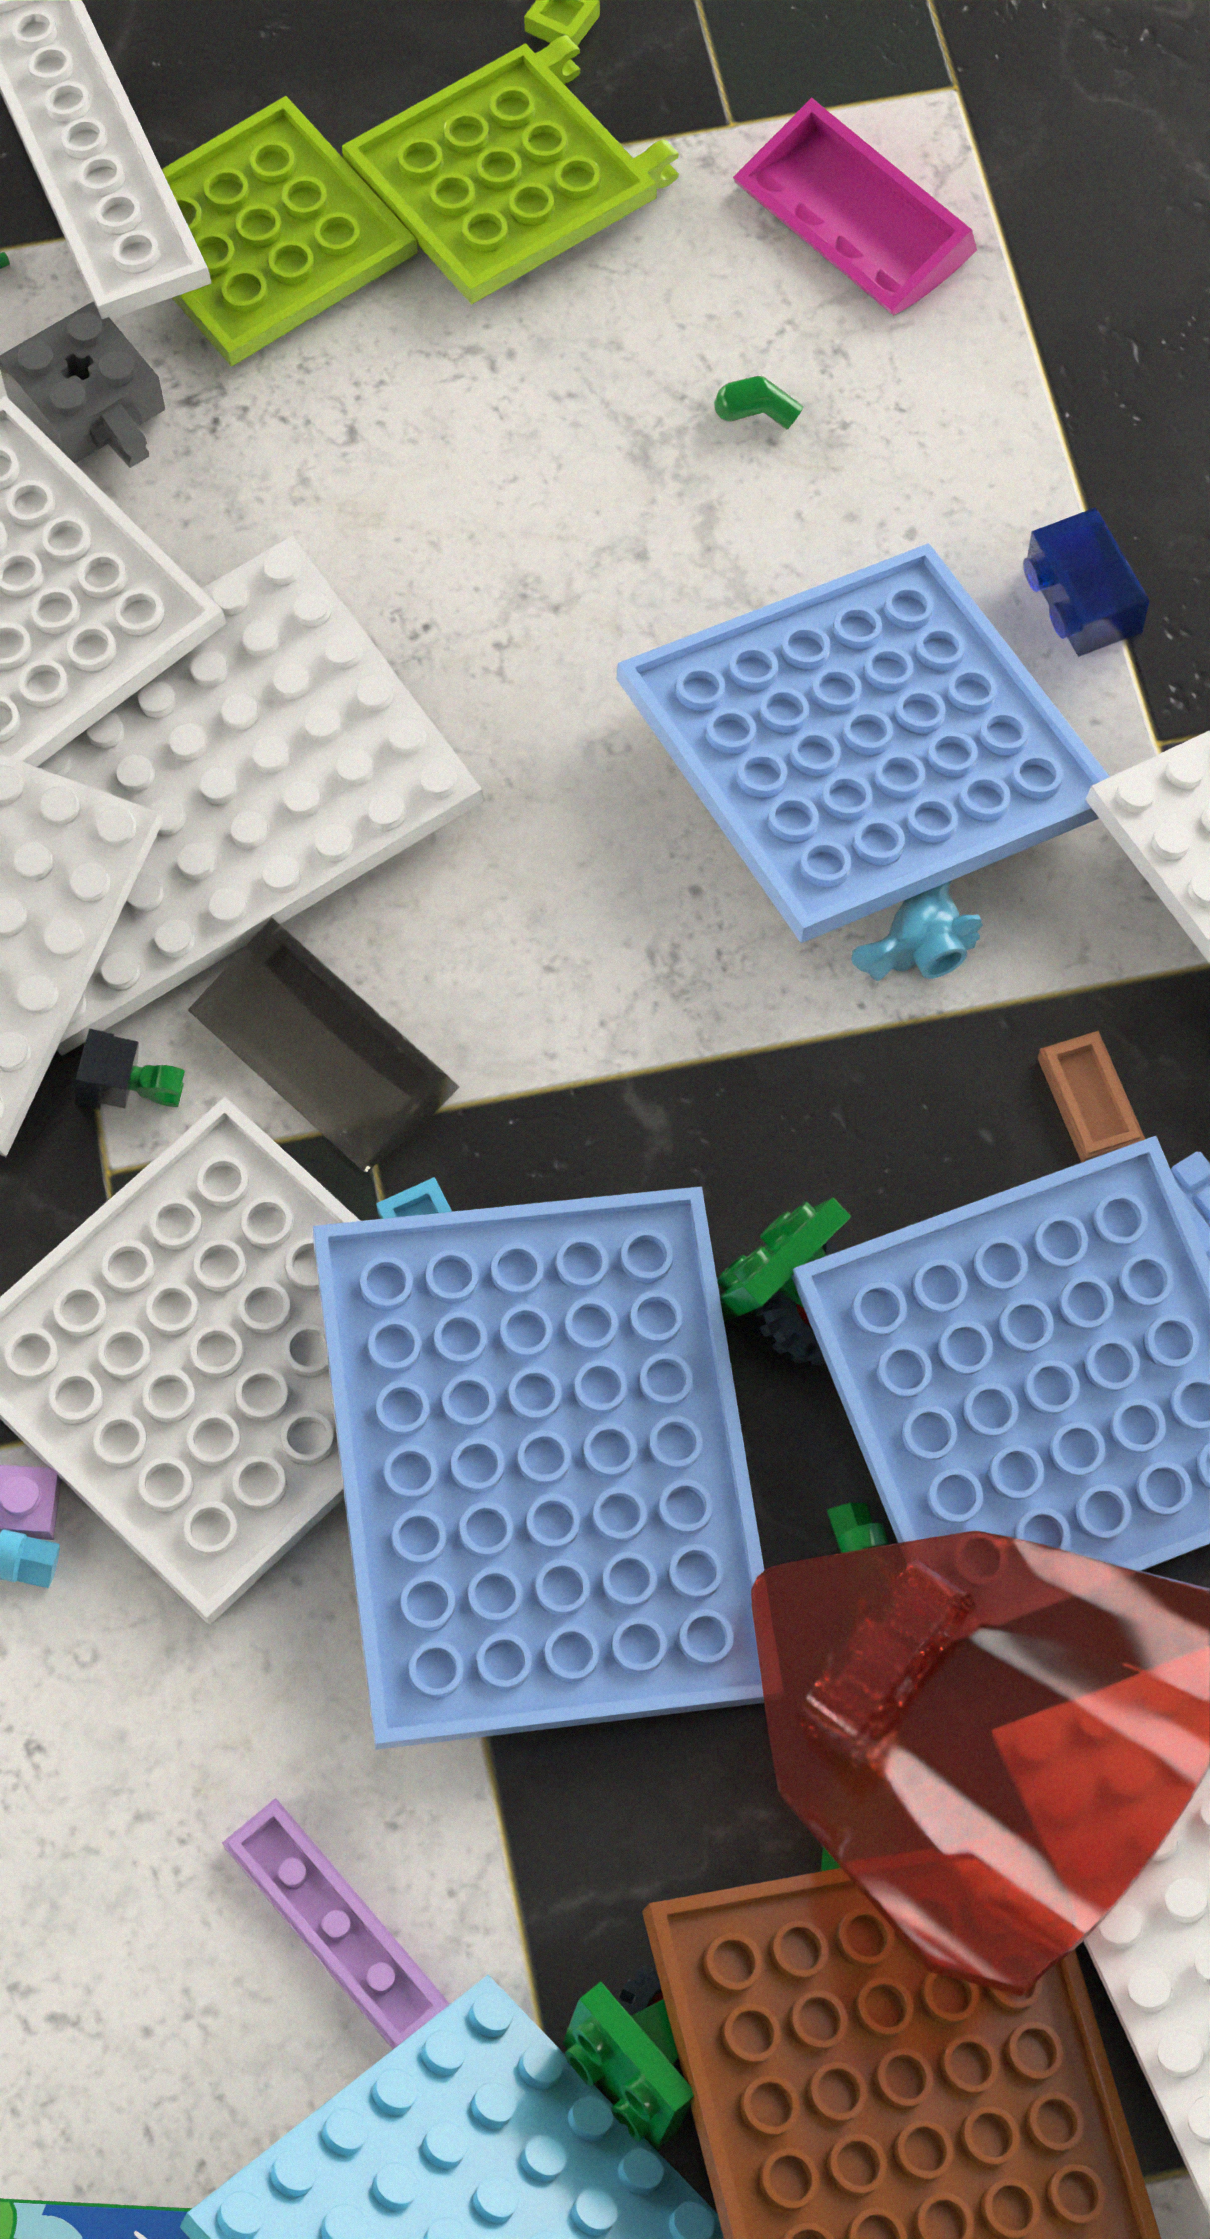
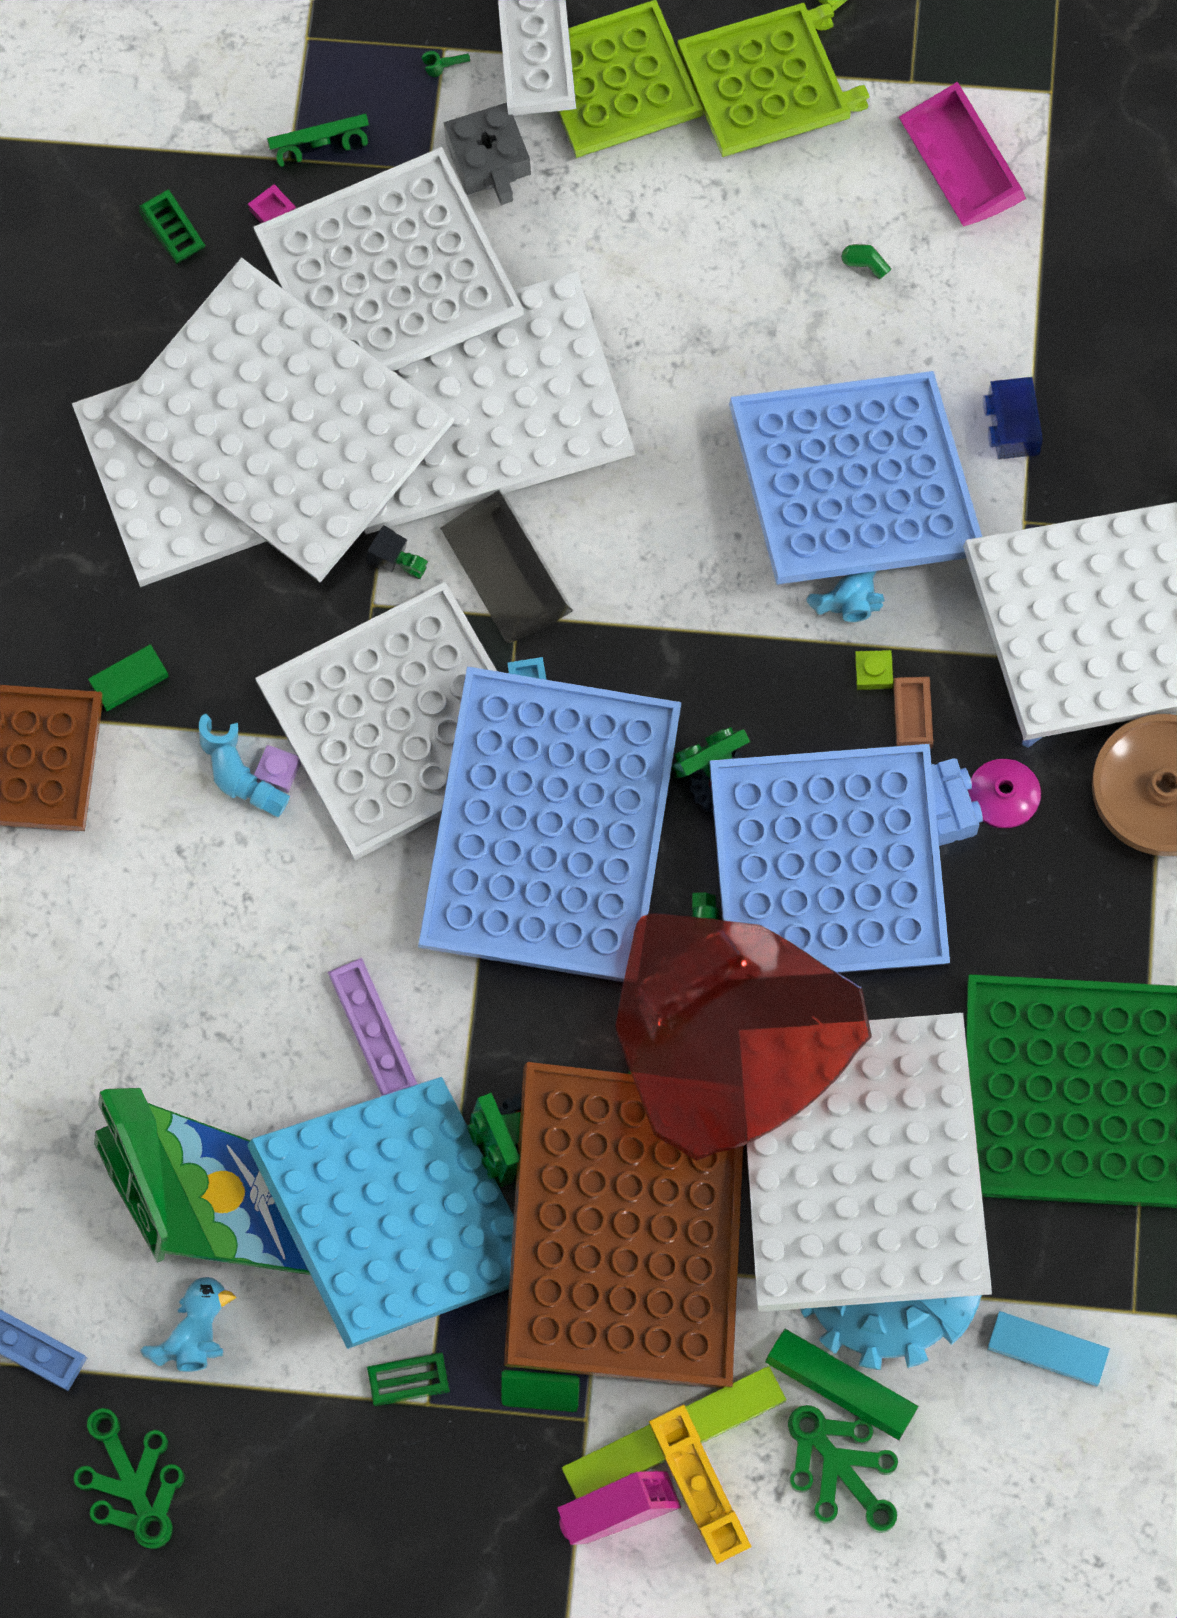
camera: 20 degrees right, 5 degrees up
none -> lime plate [855,650,893,690]

